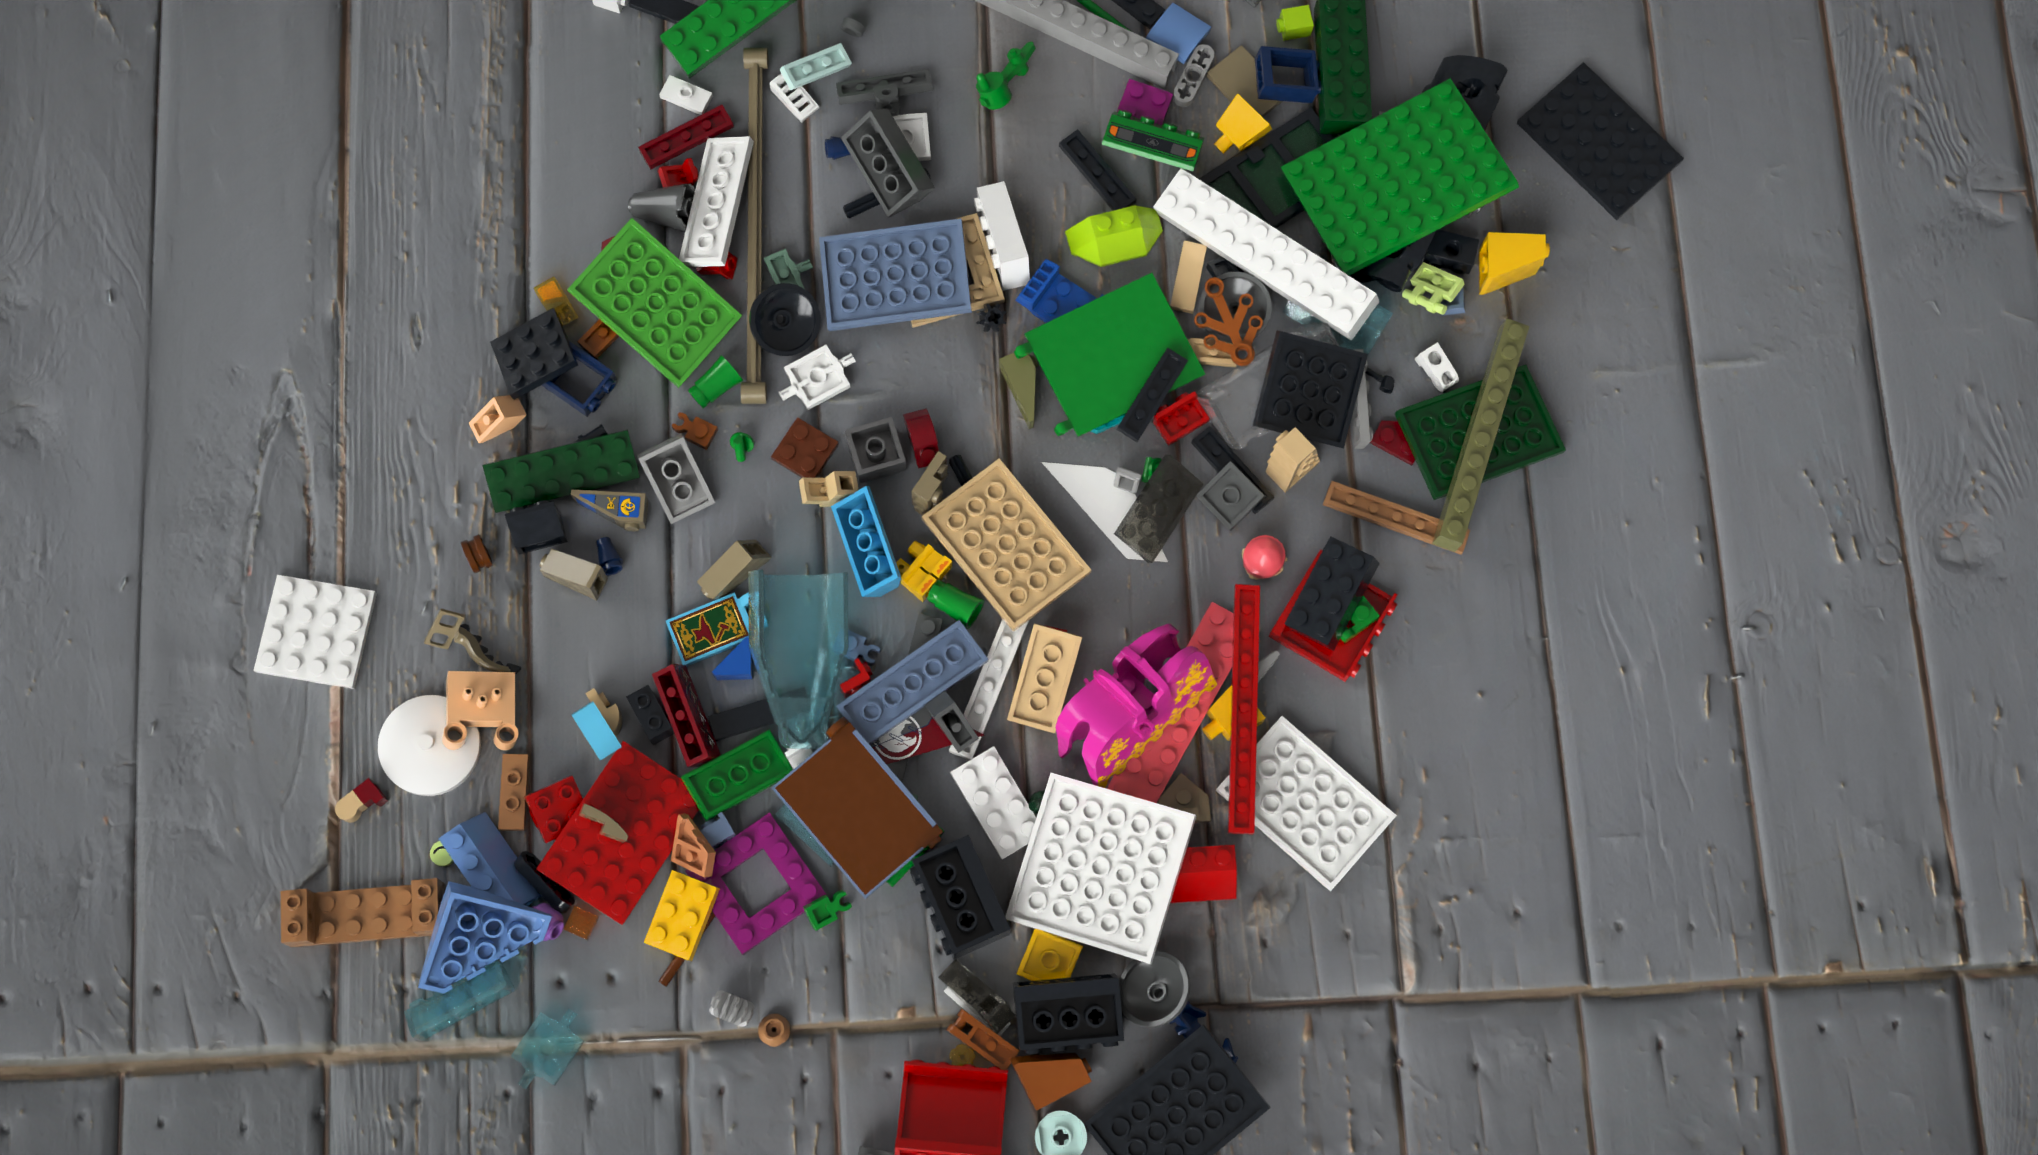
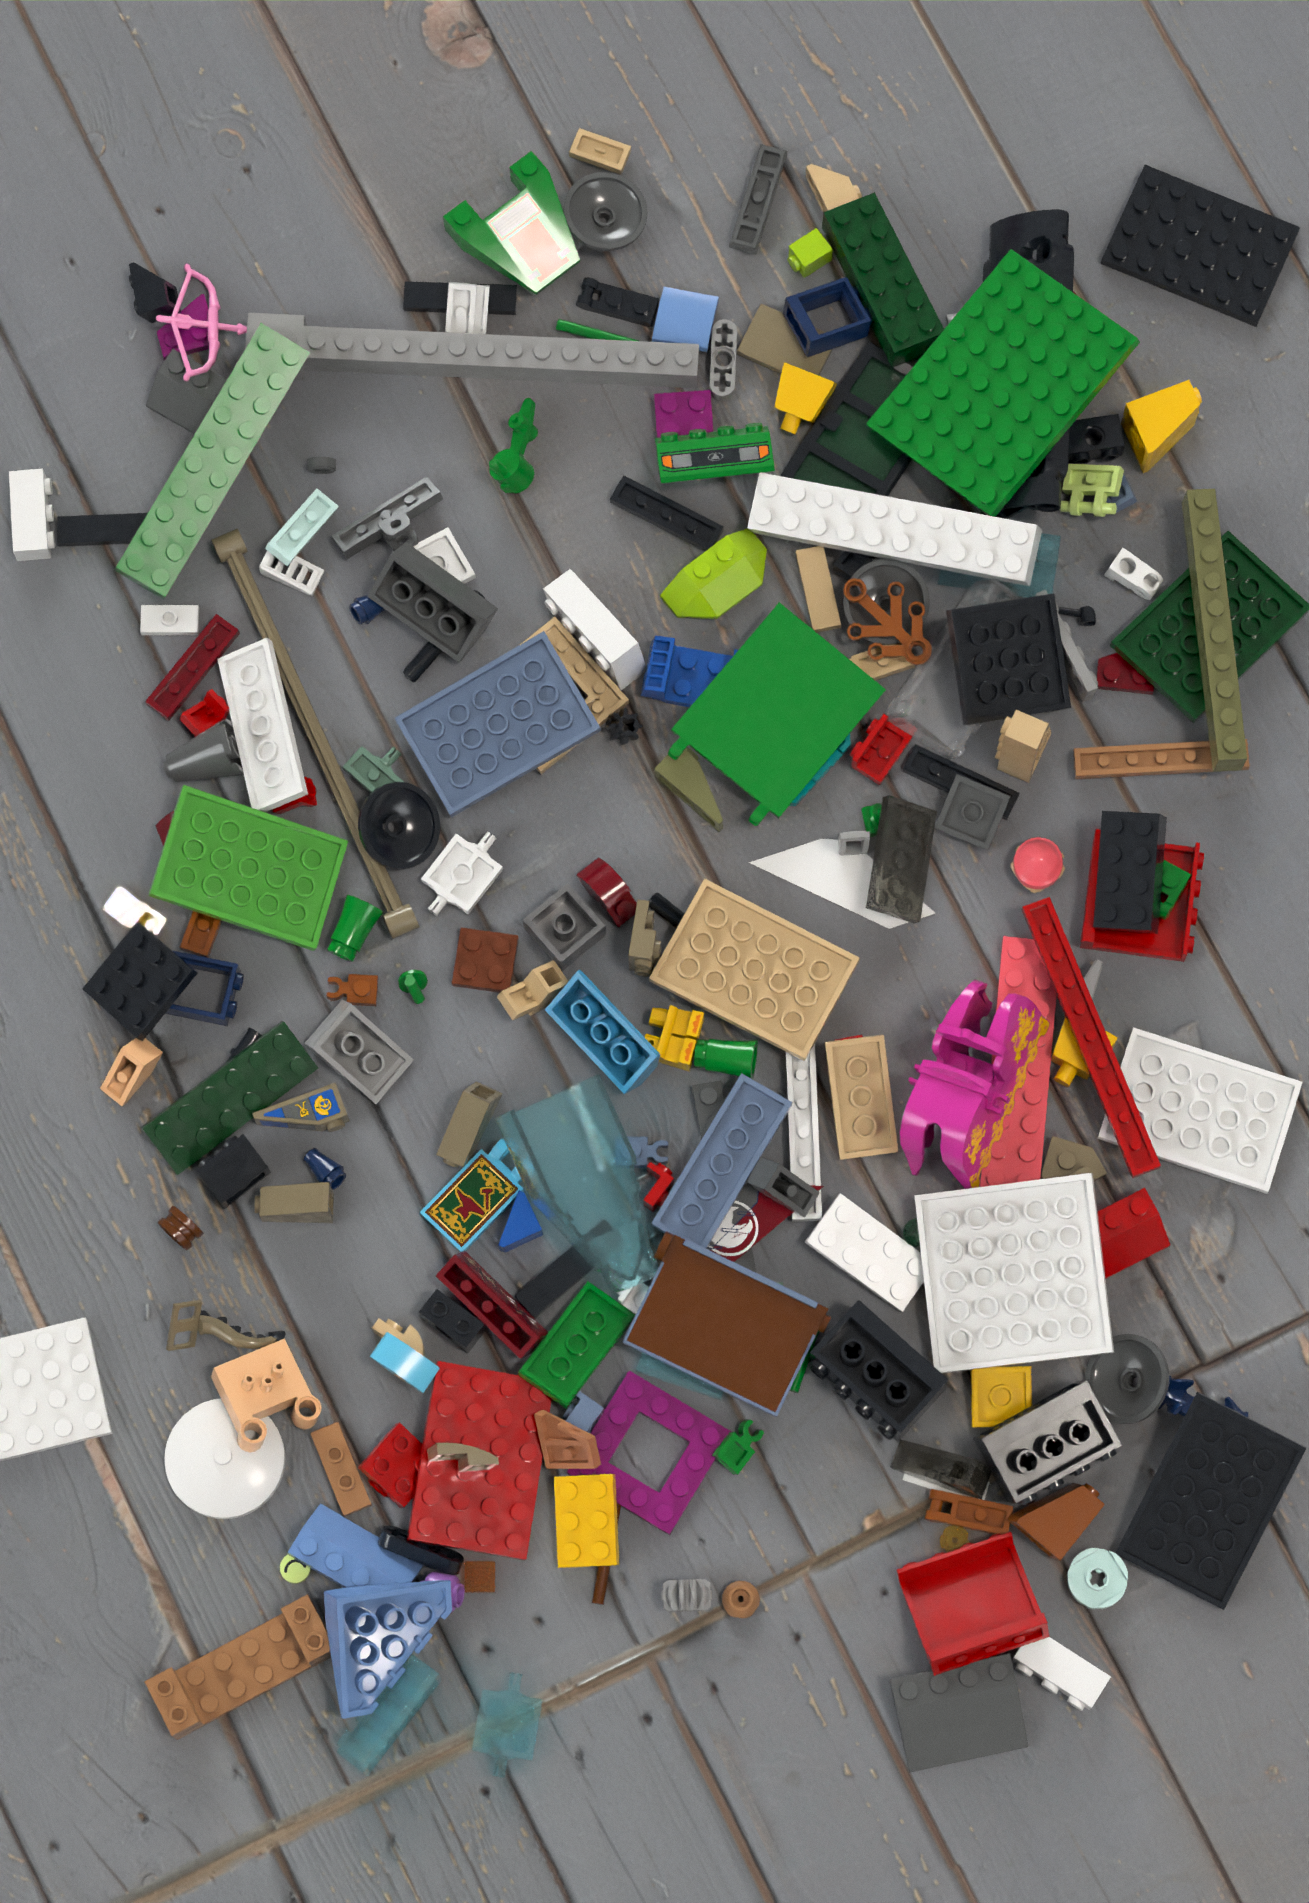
camera: 15 degrees left, 0 degrees up
leg [335,778,388,823] -> none
black plate [1116,348,1188,442] -> none

